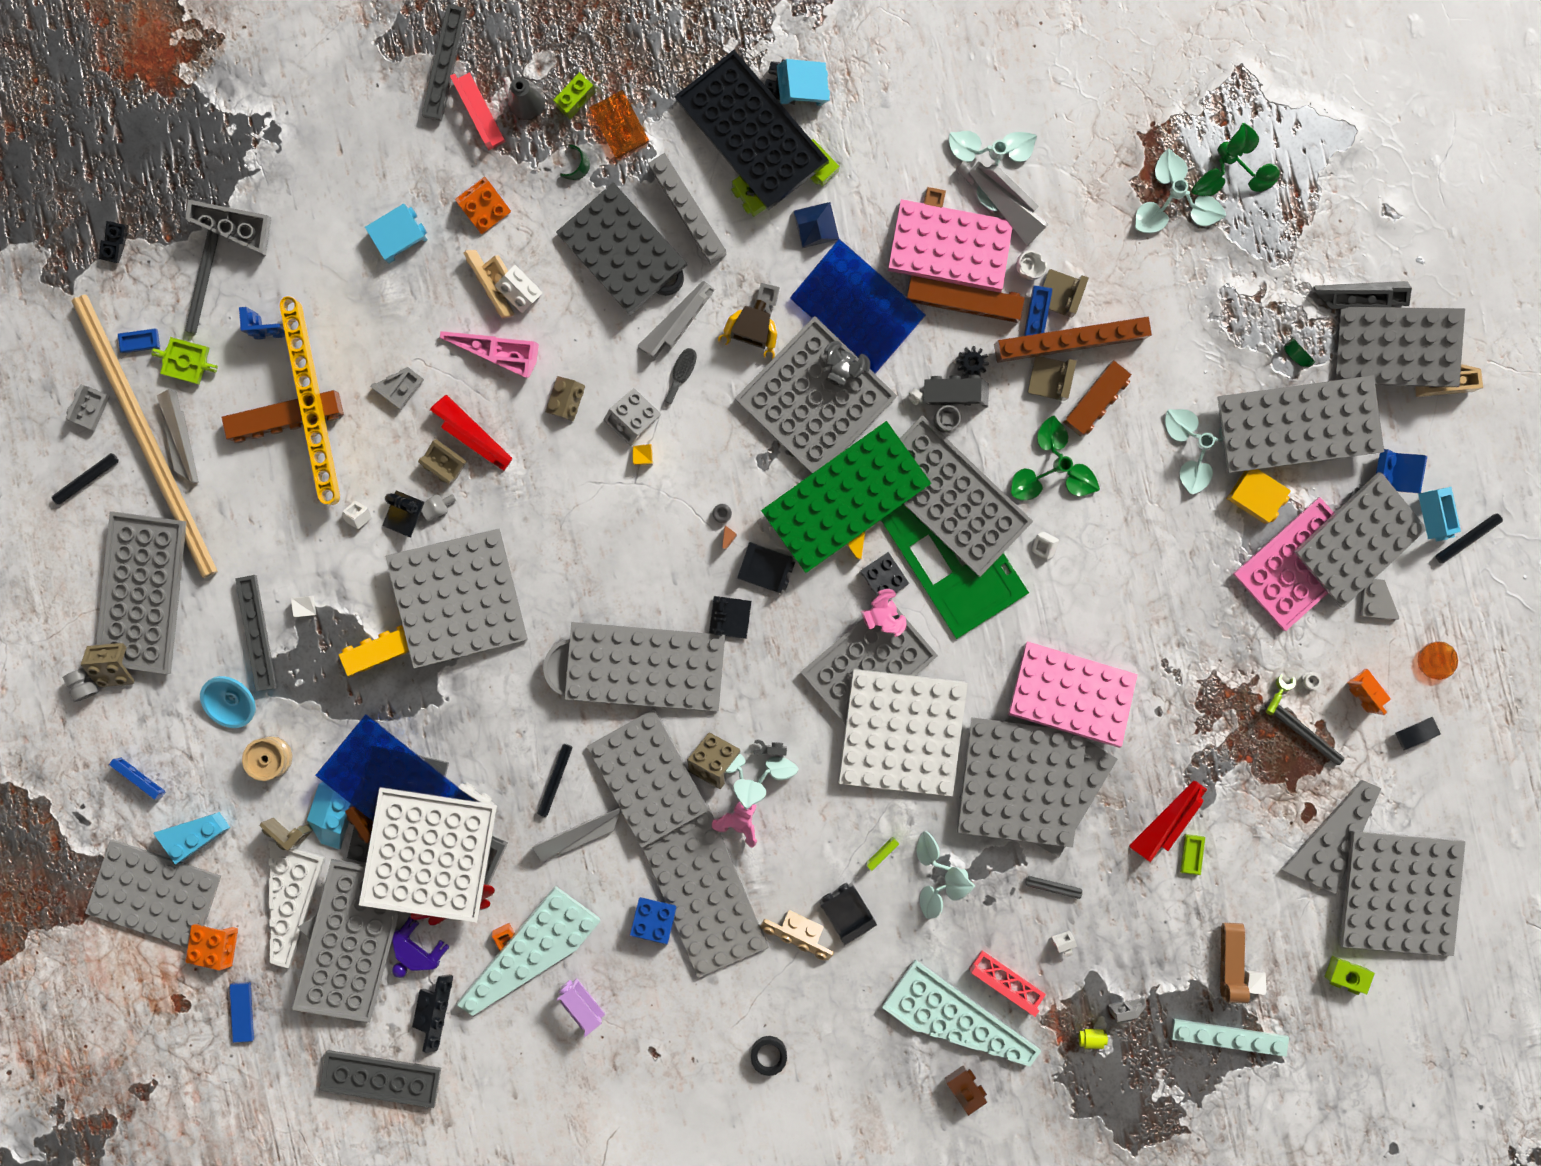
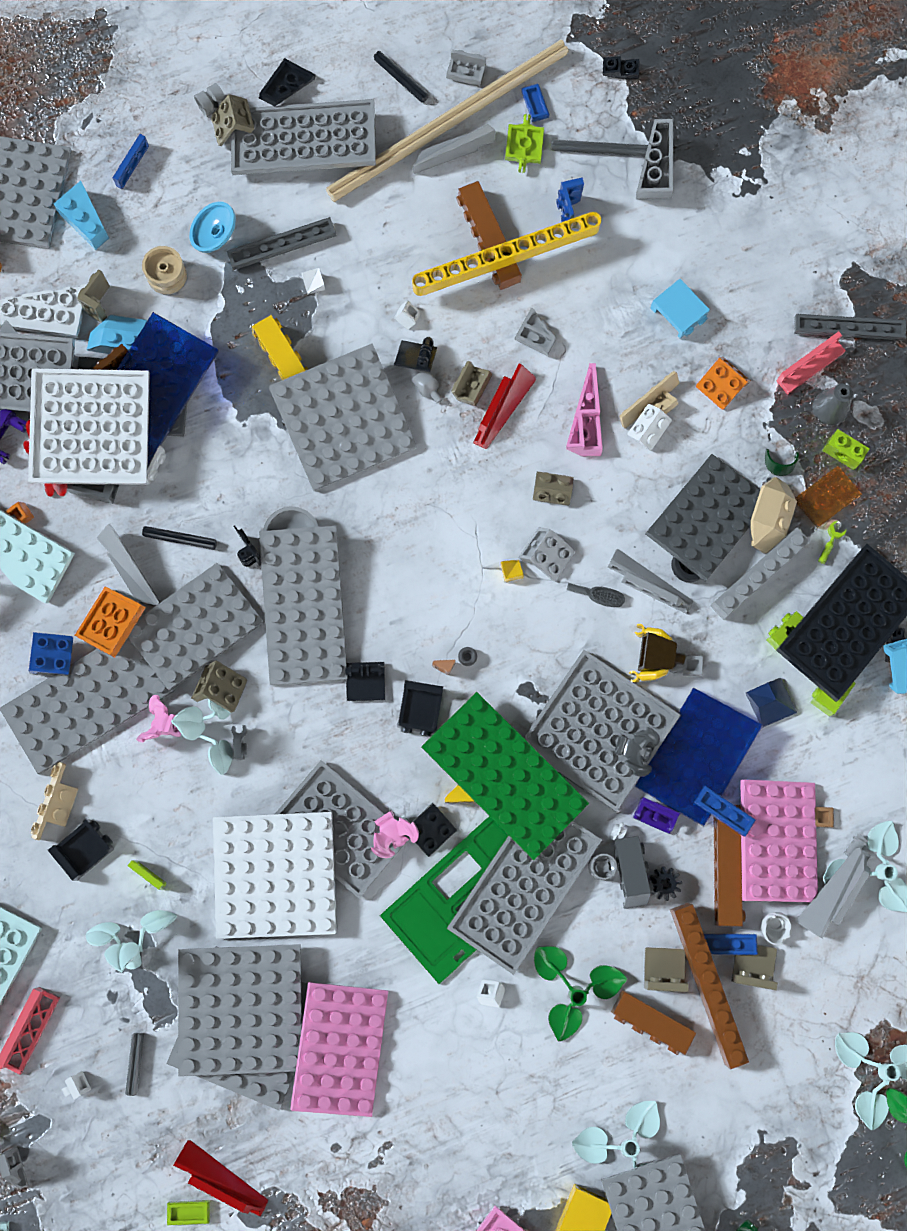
camera: 75 degrees right, 10 degrees down
none -> orange plate [74,586,146,658]
none -> black hinge [234,525,261,567]
none -> black wing [259,58,316,107]
none -> dark purple hinge [633,797,680,834]
none -> blue tile [694,786,756,837]
none -> tan wedge [751,477,797,553]
none -> lime piece [818,521,846,564]

